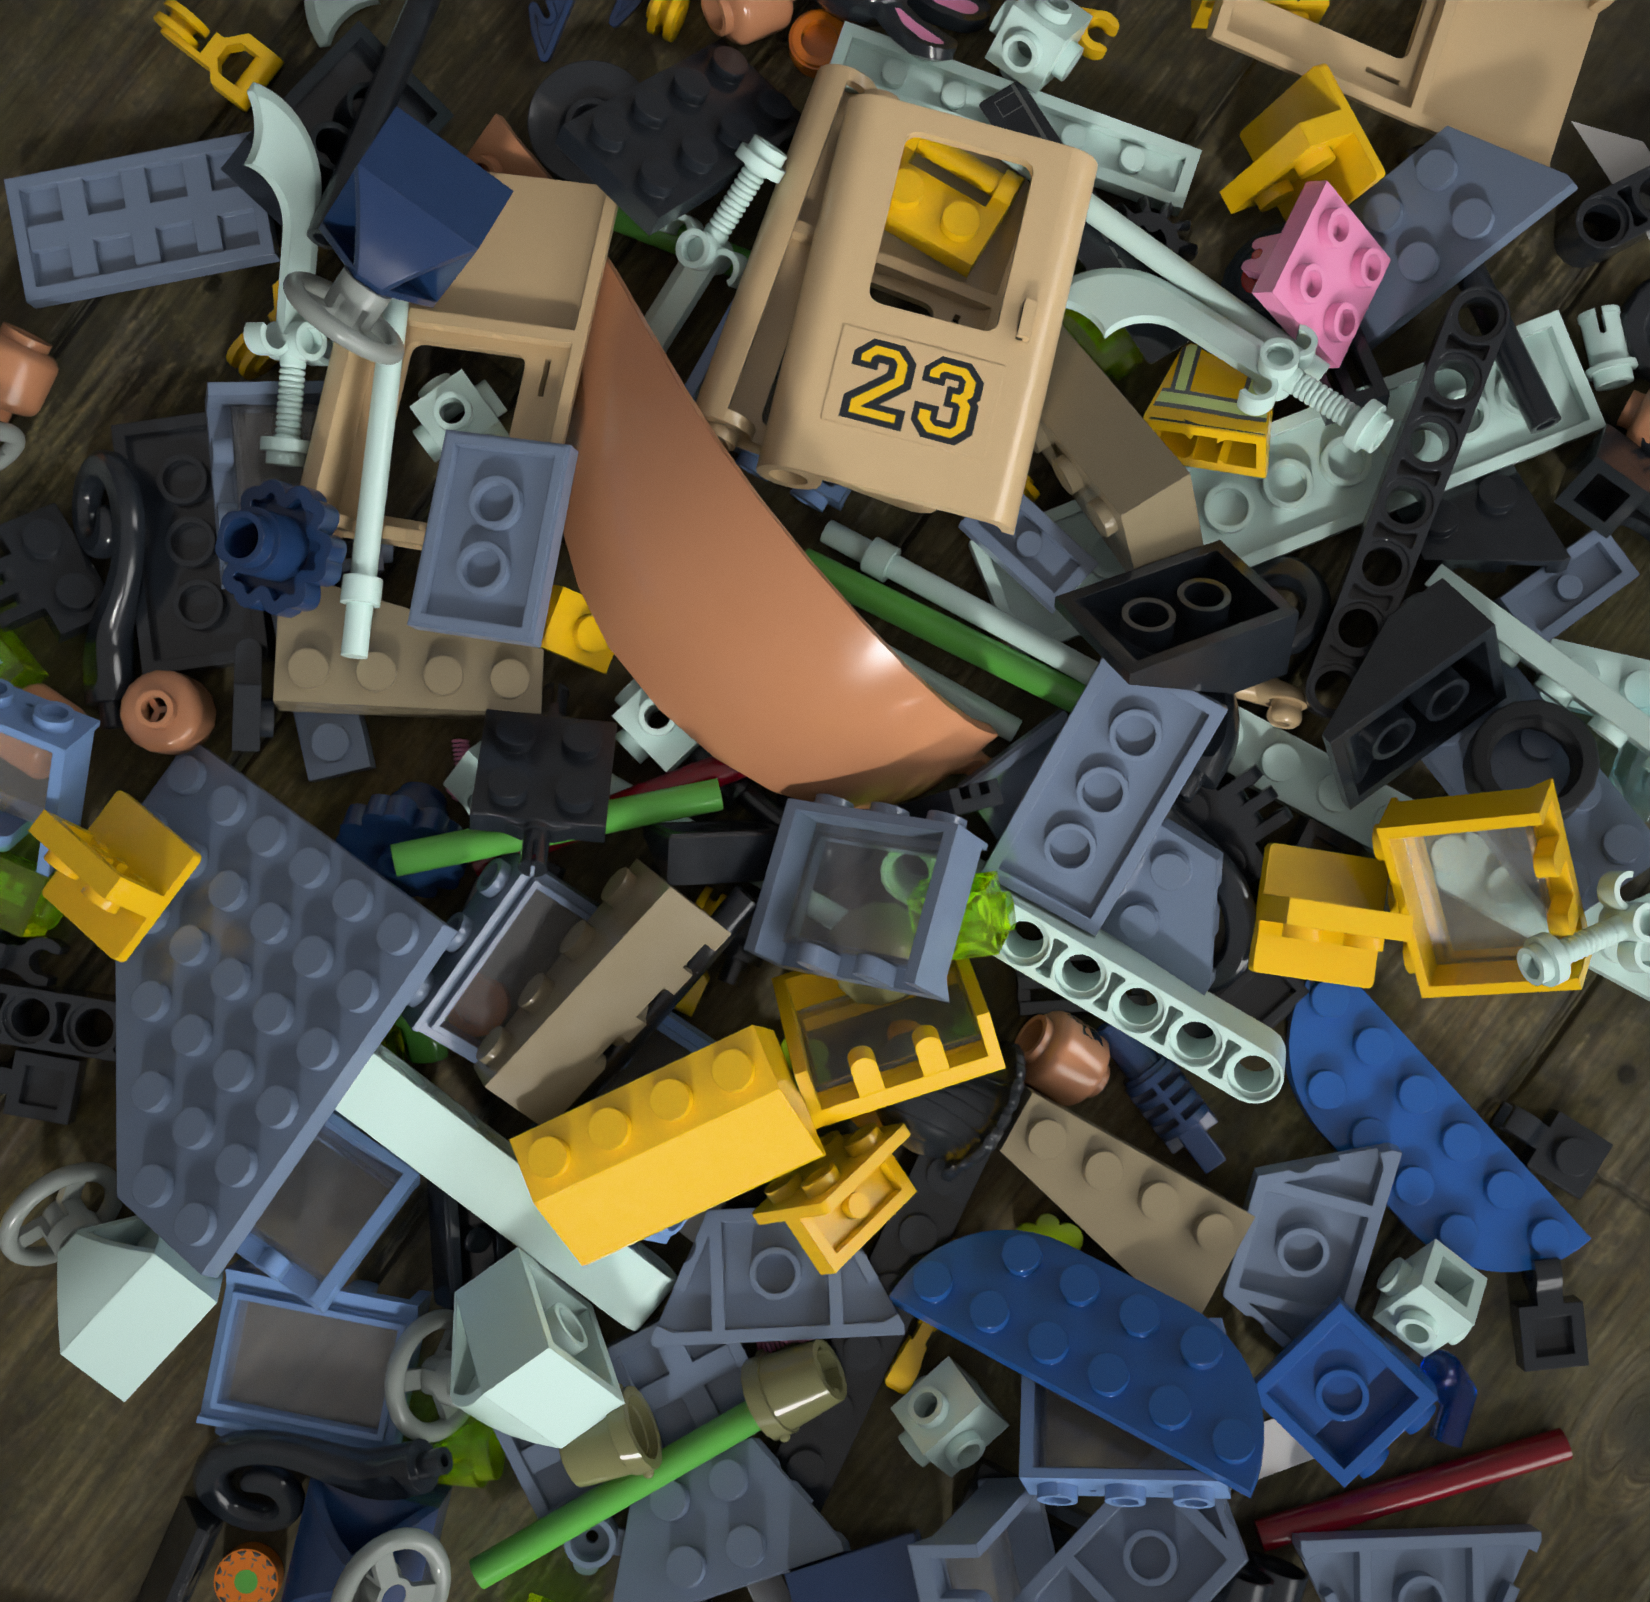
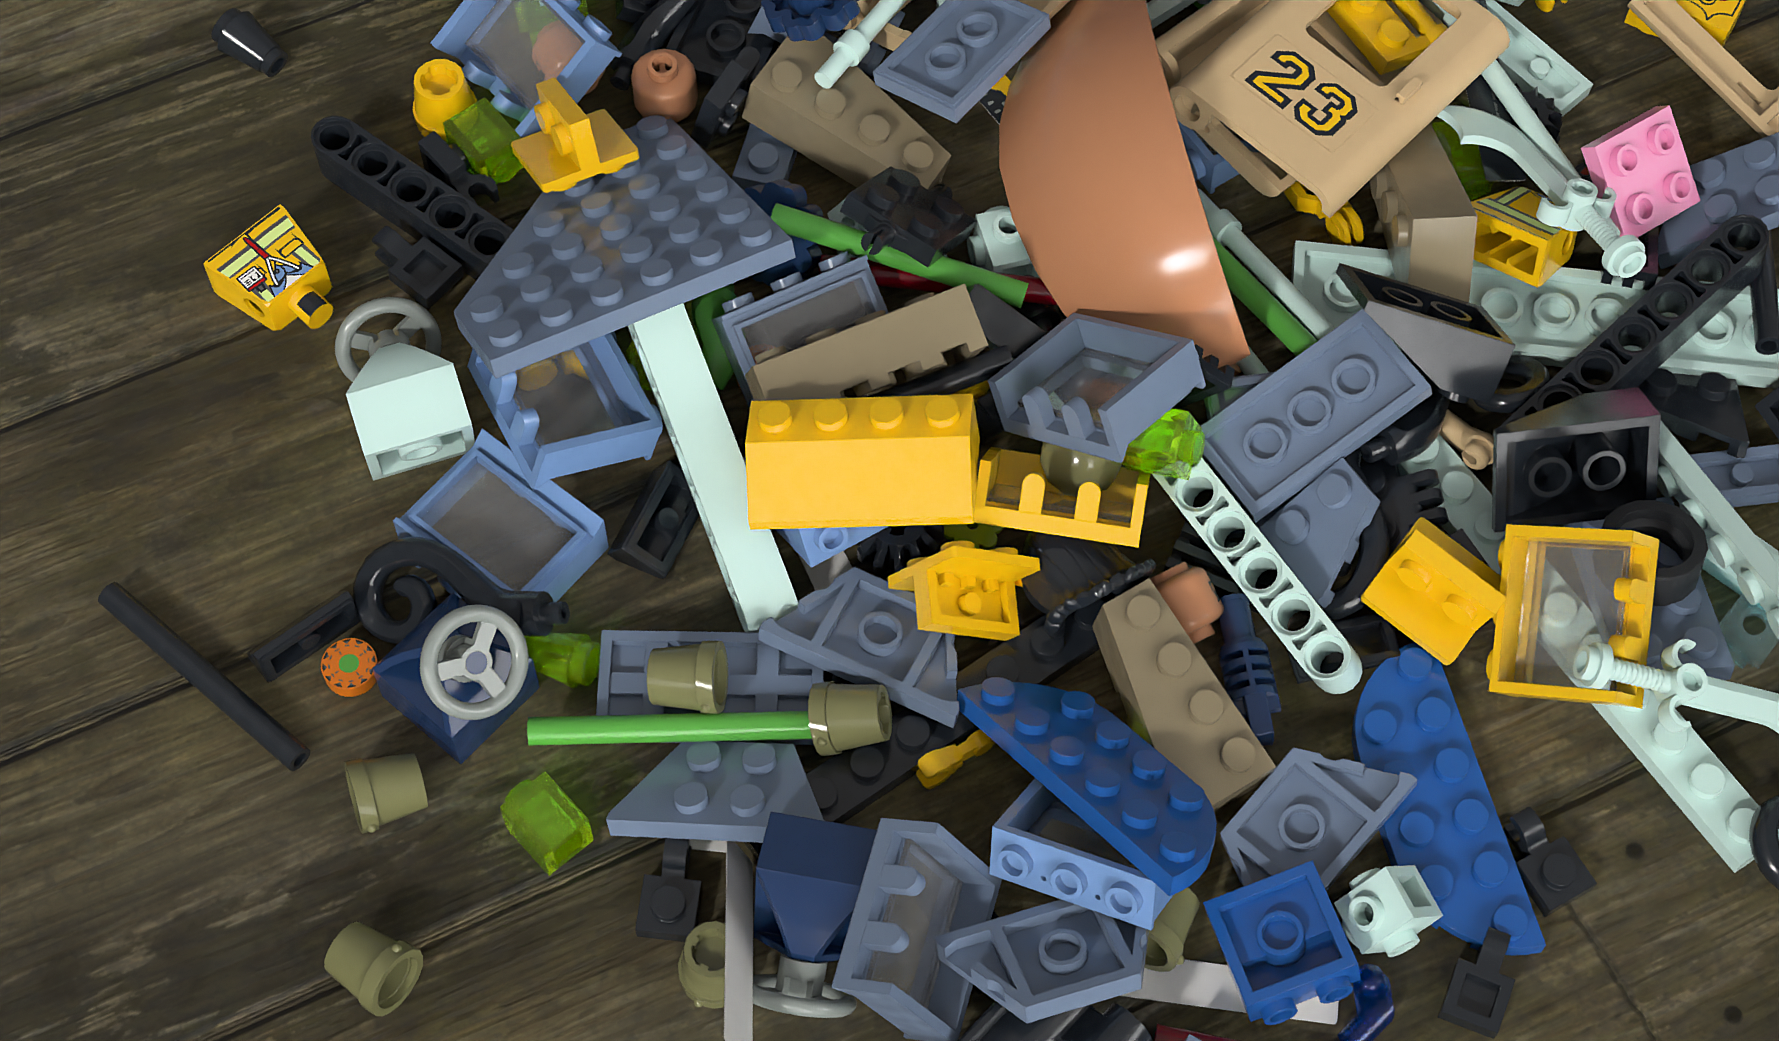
camera: 25 degrees right, 25 degrees down
light aqua piece [384,1247,625,1449] -> none
yellow bracket [541,585,614,674] -> none
sand blue plate [564,1516,626,1575] -> none
light aqua brick [890,1356,1010,1478] -> none
sand blue plate [958,494,1099,614] -> none
yellow bracket [1220,63,1385,222] -> none

